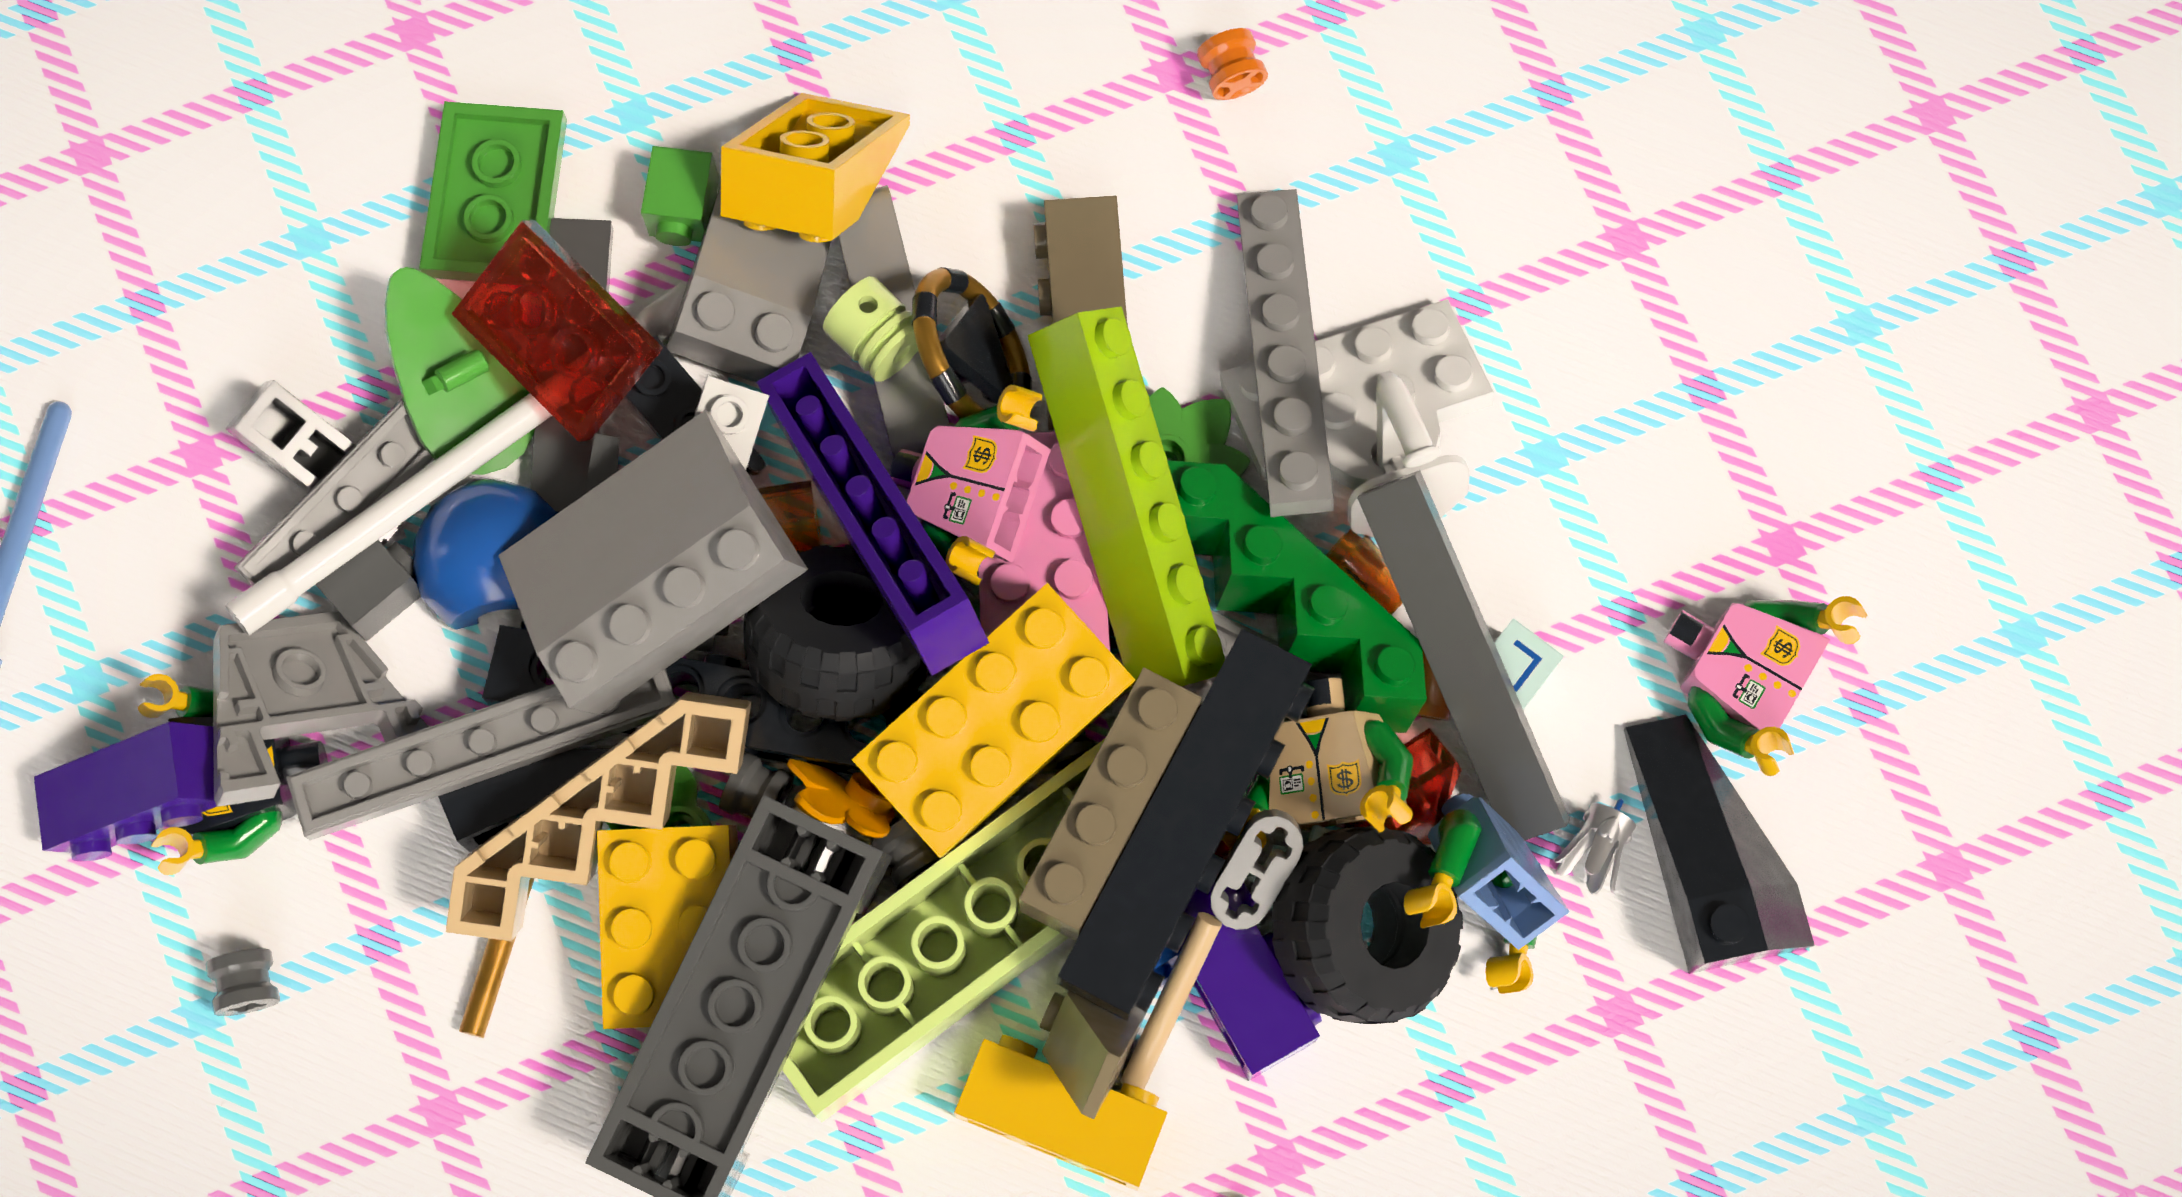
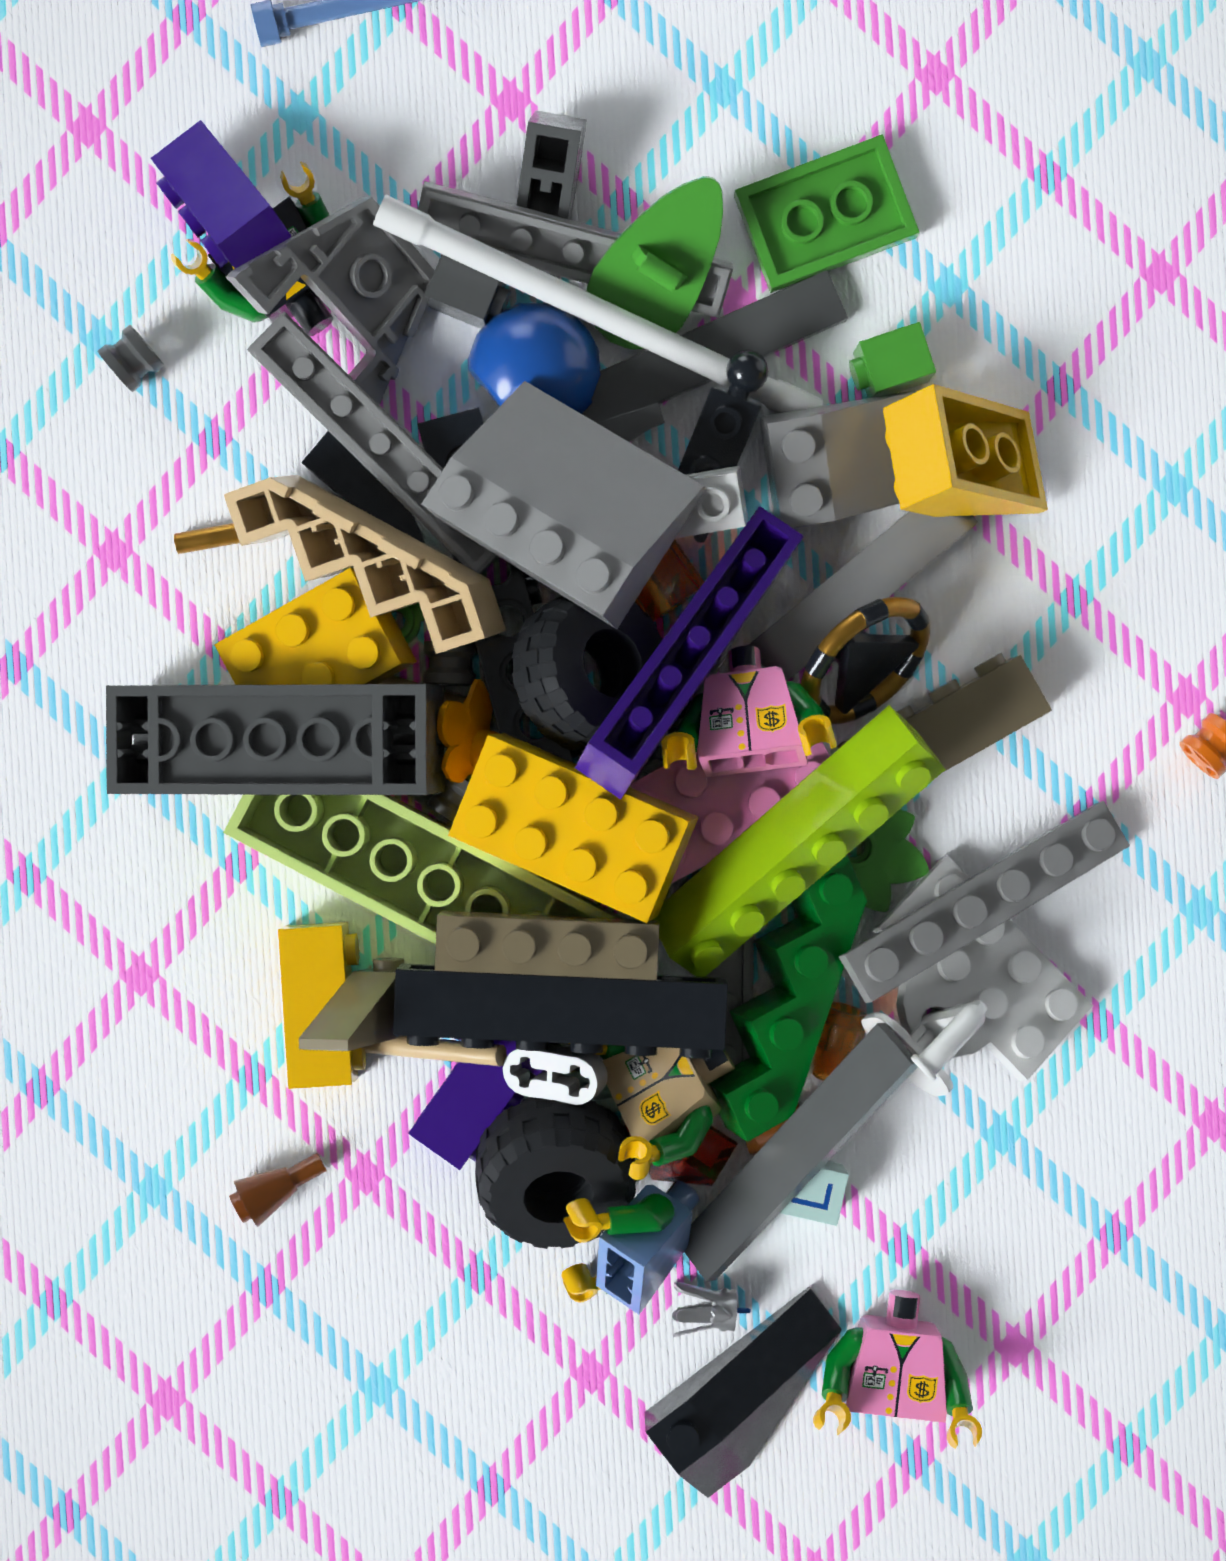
camera: 65 degrees right, 15 degrees up
clear red plate [451,220,663,442] -> none
yellowish green piece [822,276,918,382] -> none

